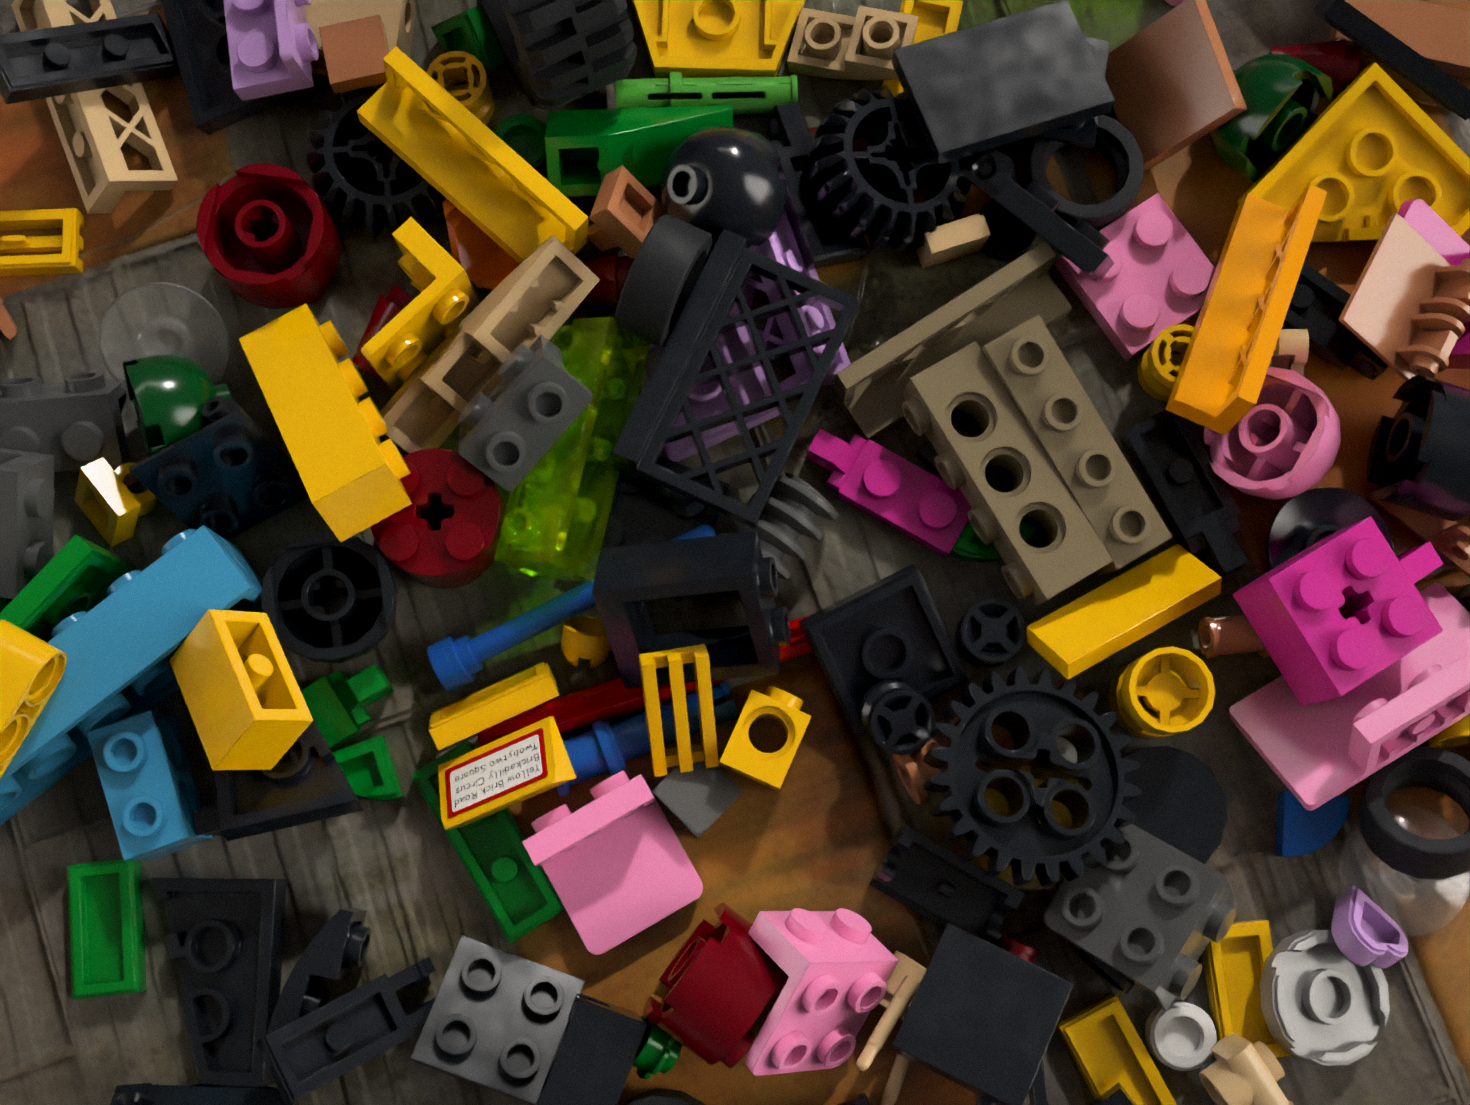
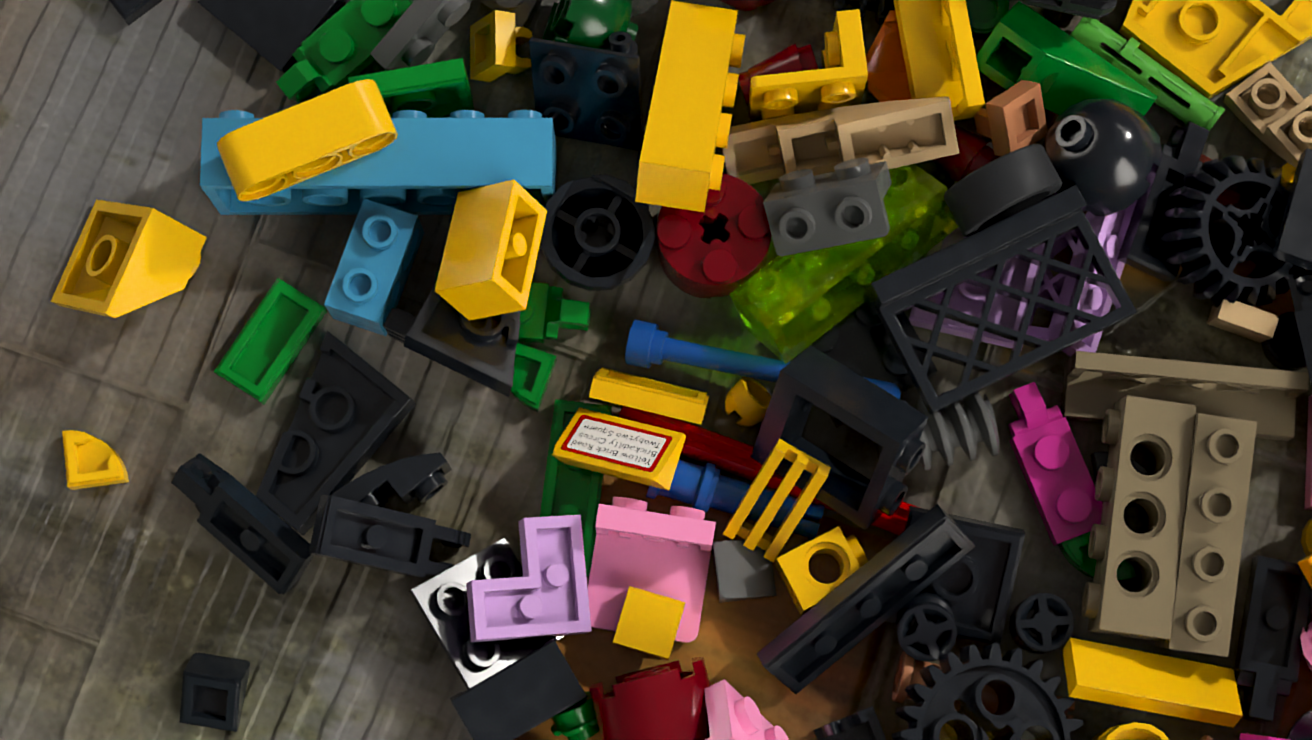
camera: 40 degrees right, 0 degrees up
none -> lavender plate [466,515,592,642]
none -> yellow tile [612,586,686,660]
none -> black tile [757,504,976,694]

